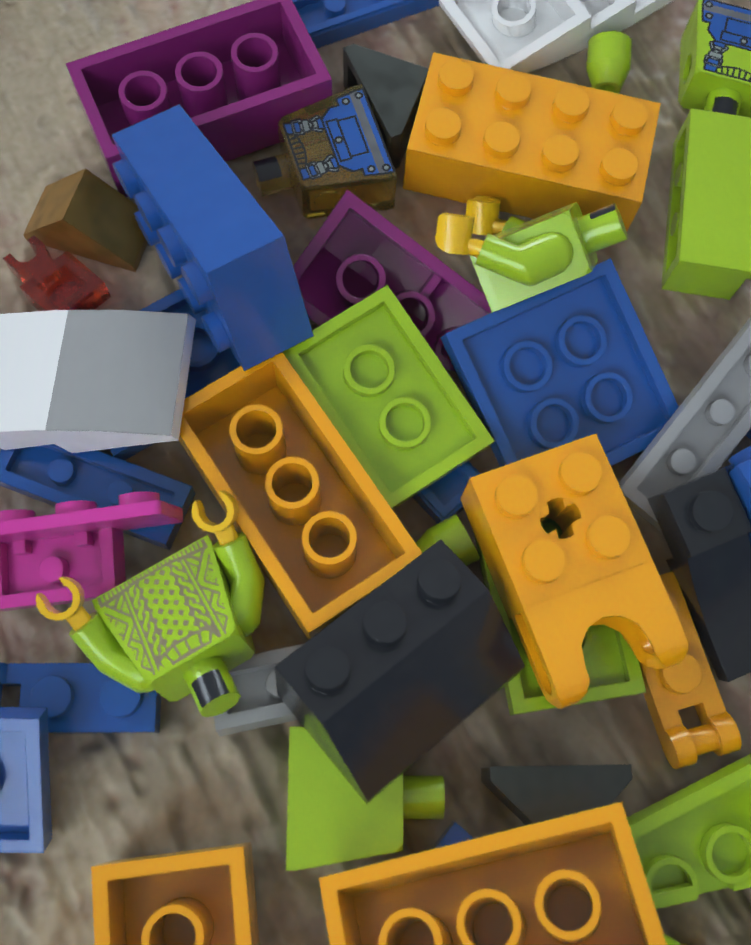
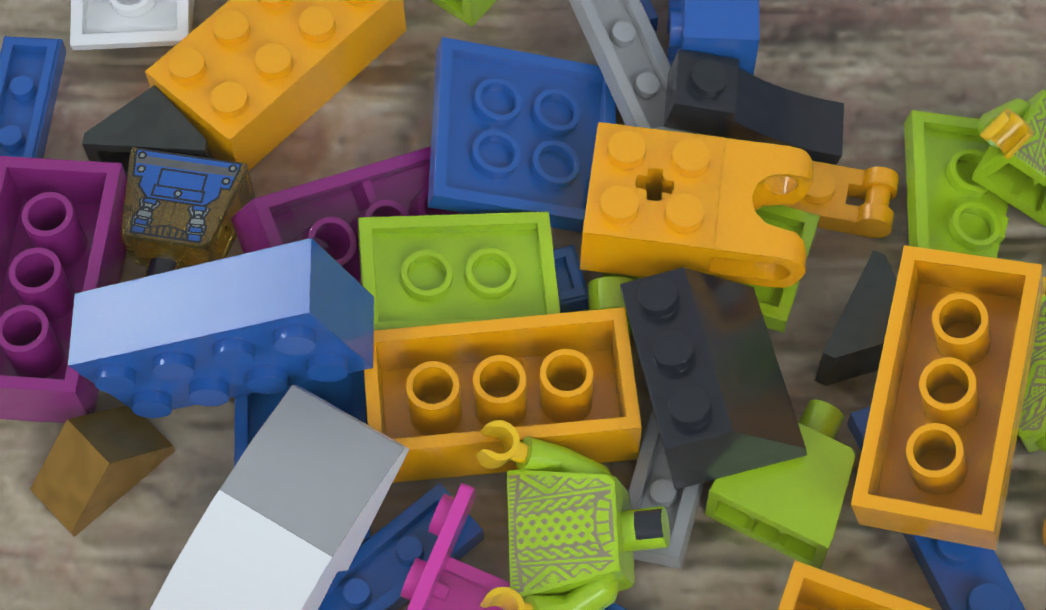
camera: 55 degrees left, 10 degrees down
clear red plate [3,235,111,311] -> none
lime torso [435,195,628,313] -> none

